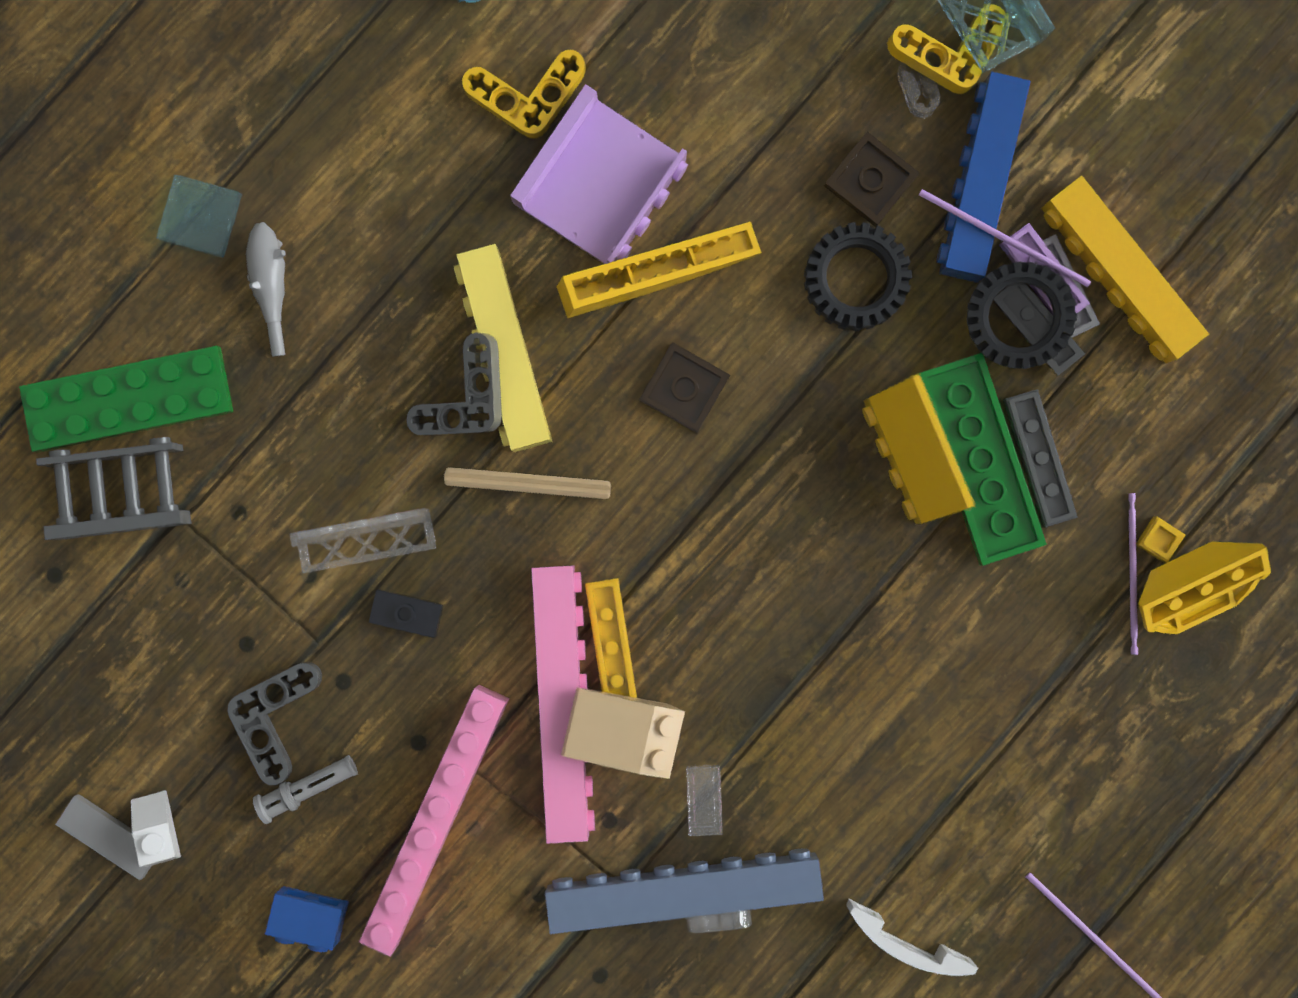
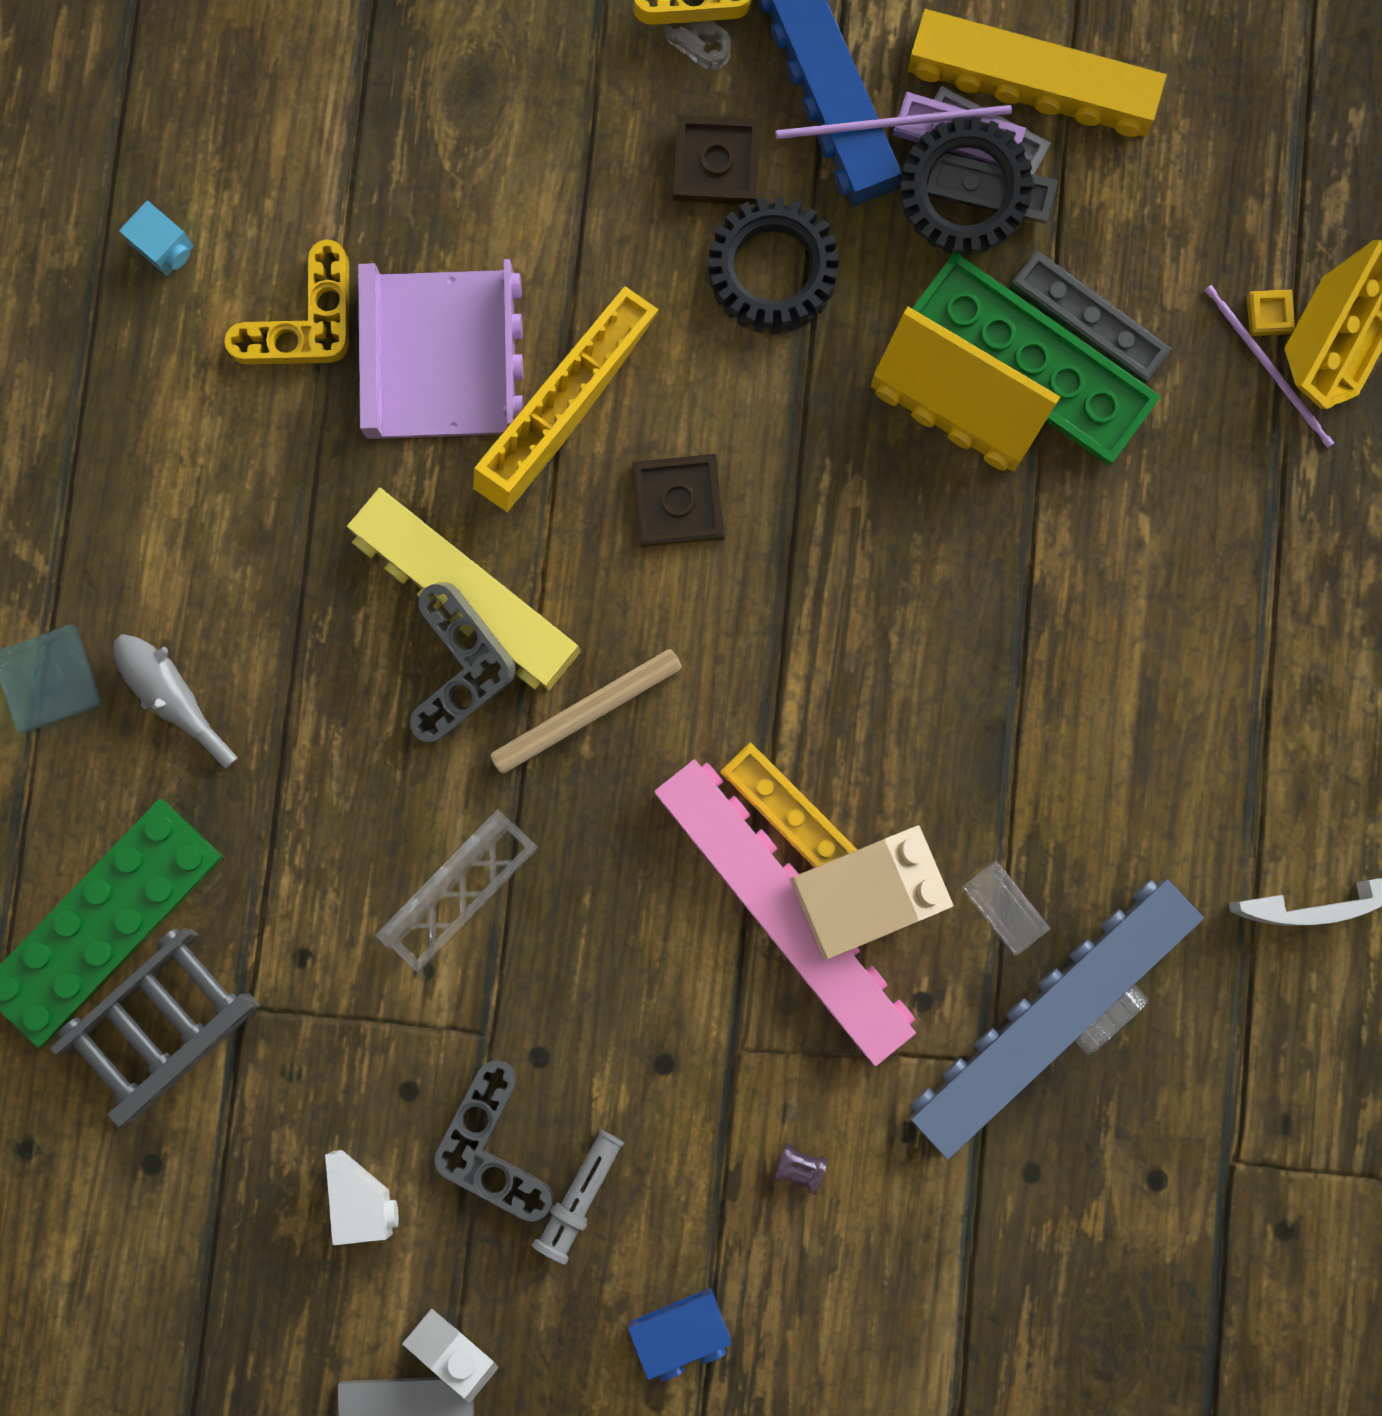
camera: 30 degrees left, 5 degrees down
bright pink brick [359,685,510,957] -> none
black plate [369,589,444,638] -> none
none -> white slope [325,1150,399,1245]
none -> clear purple bush [773,1142,828,1195]

